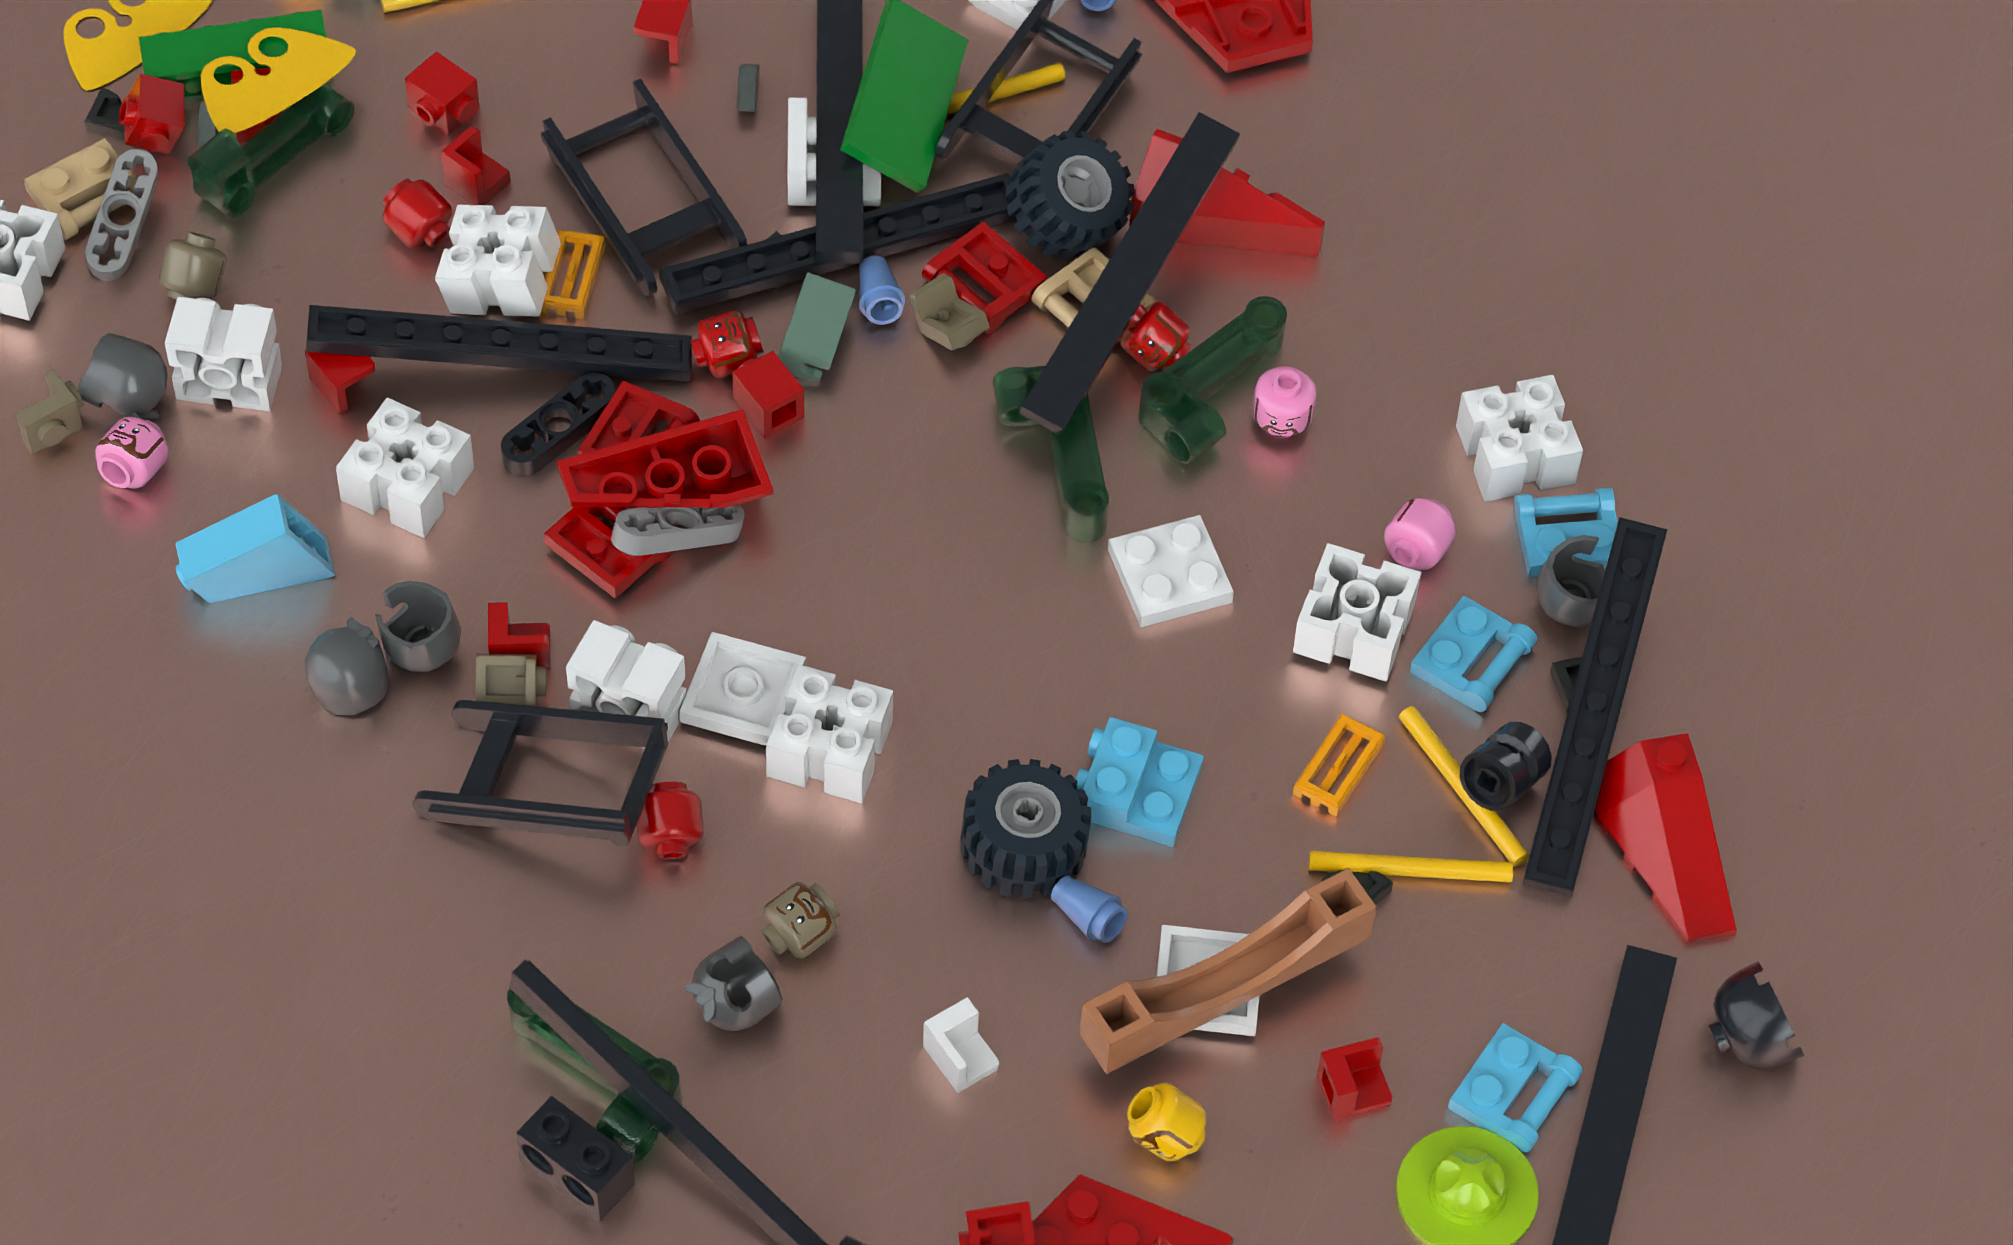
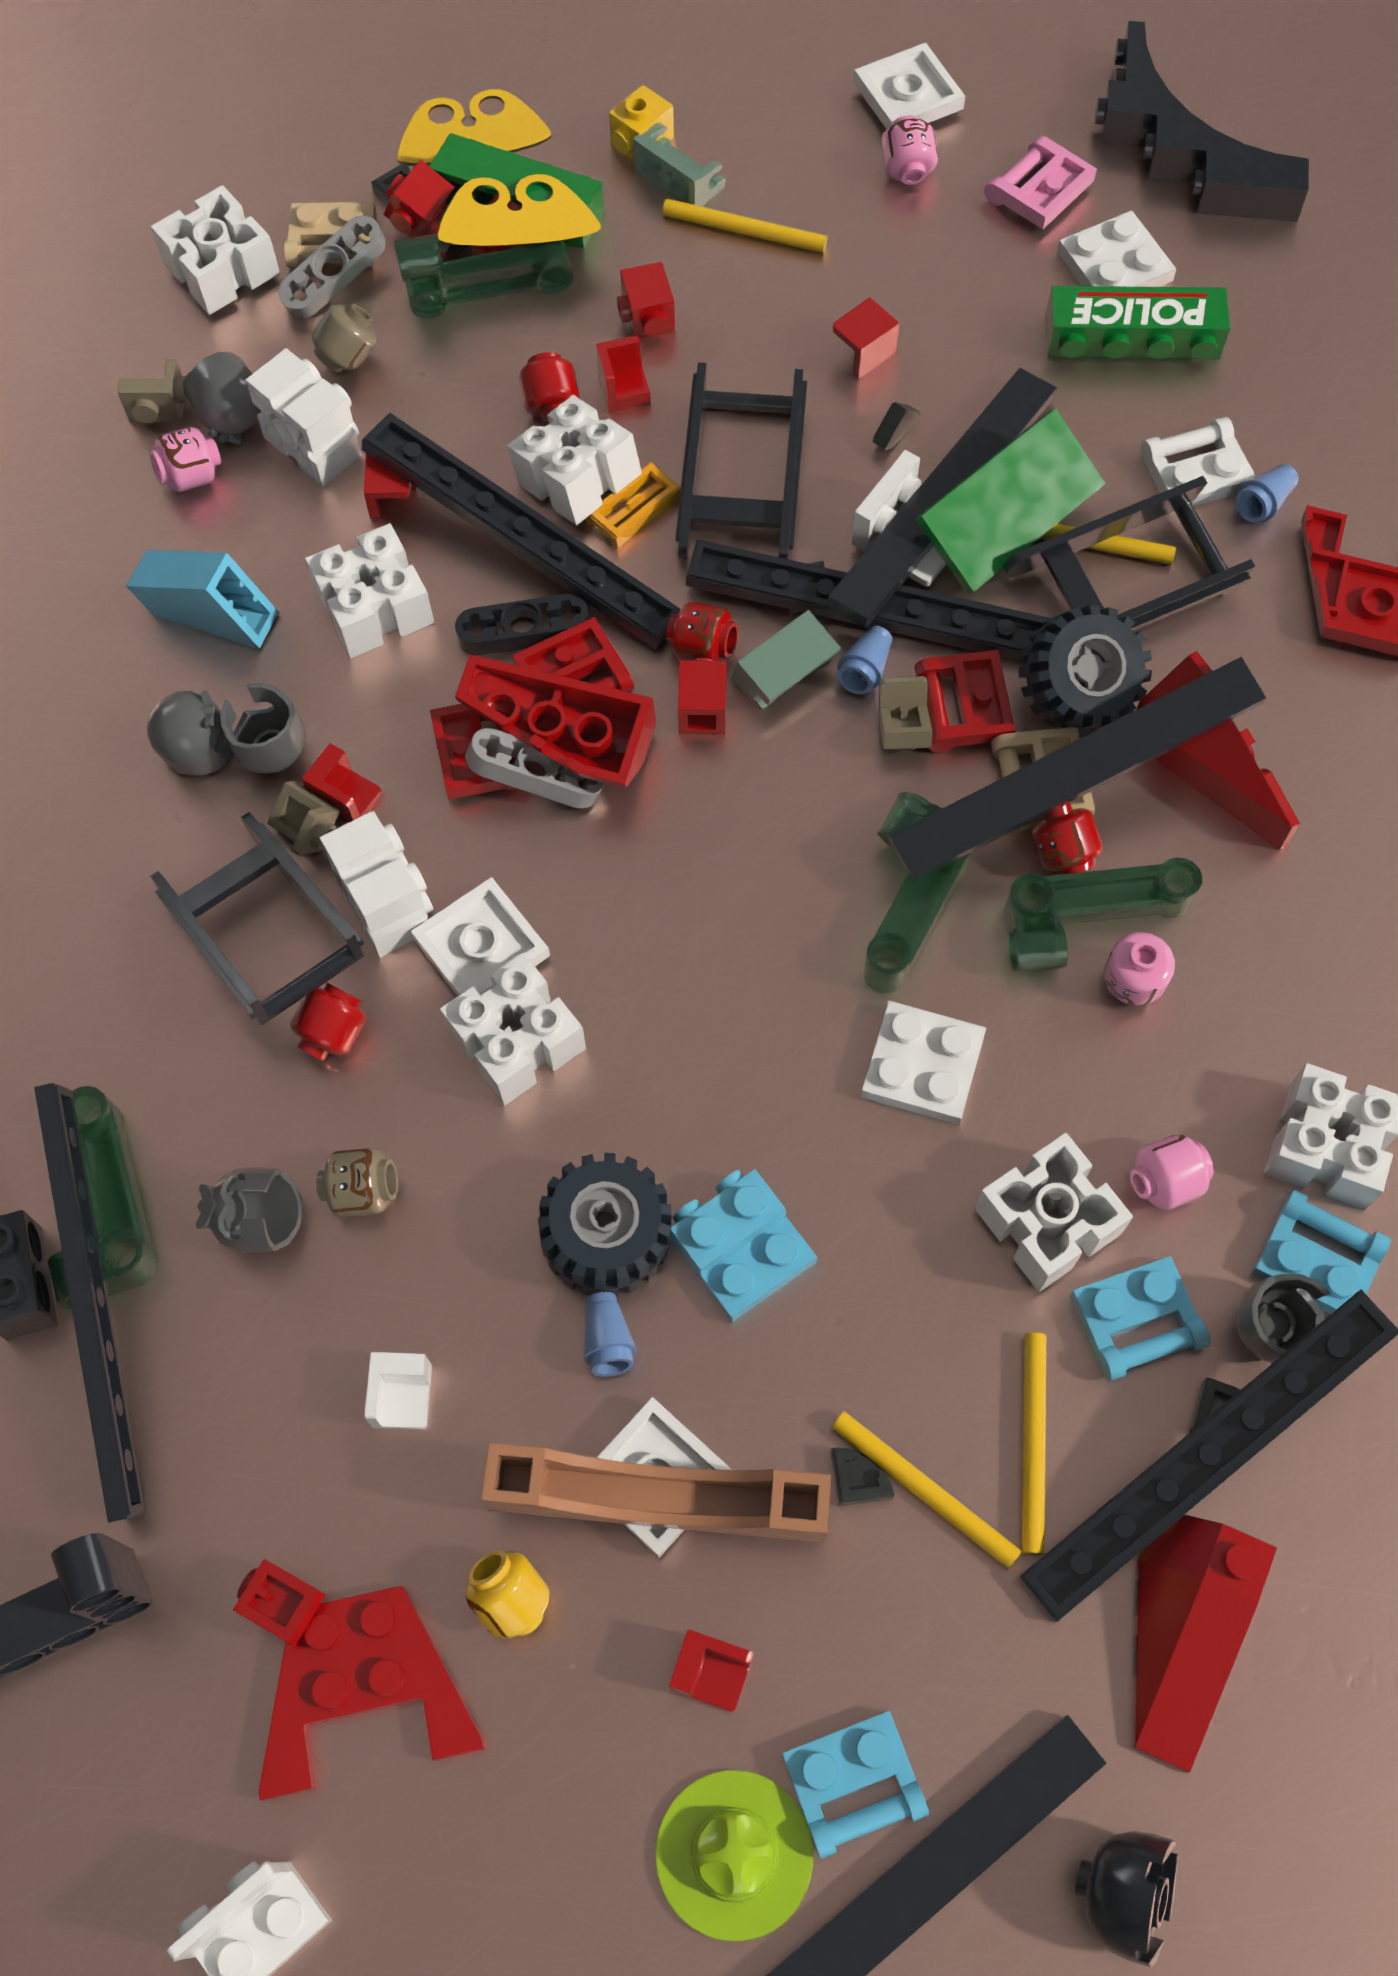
camera: 40 degrees right, 10 degrees up
light orange tile [1293,713,1386,817] -> none
black wheel [1459,722,1552,811] -> none

